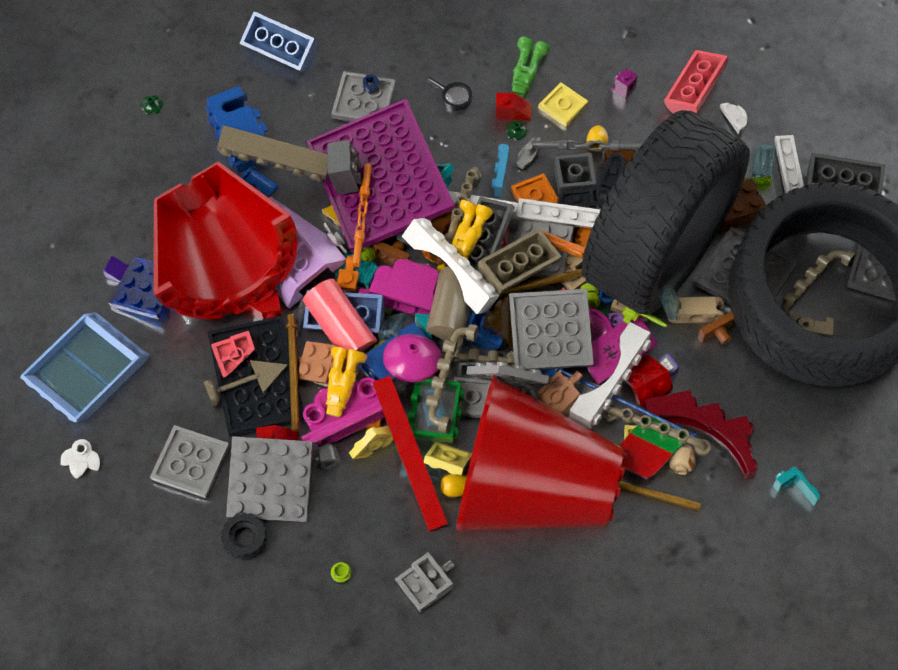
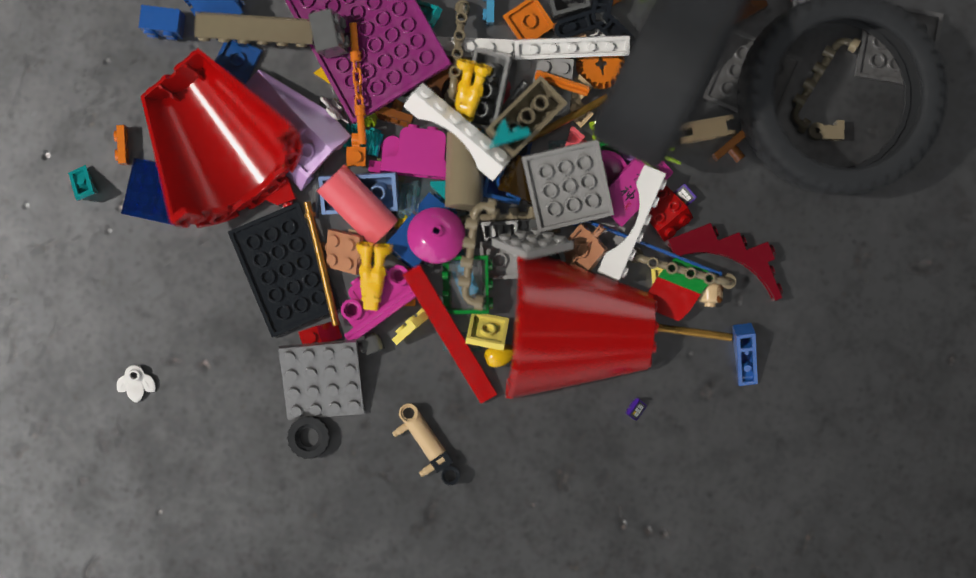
camera: 10 degrees left, 25 degrees up
window [20,312,150,423] -> none
dark purple slope [103,256,131,283] -> none
light grey plate [150,425,229,498] -> none
dark tan piece [204,360,287,407] -> none
coral slope [211,331,255,378] -> none
lime plate [331,562,351,583] -> none
light grey plate [395,552,455,612] -> none
clear light blue tile [661,285,681,320] -> none
teal bracket [773,466,820,505] -> none
none -> teal slope [68,165,98,201]
none -> orange plate [114,125,130,165]
none -> blue brick [138,5,186,41]
none -> tan piece [392,403,460,485]
none -> teal slope [489,118,531,149]
none -> slope [625,398,647,421]
none -> blue slope [732,323,758,386]

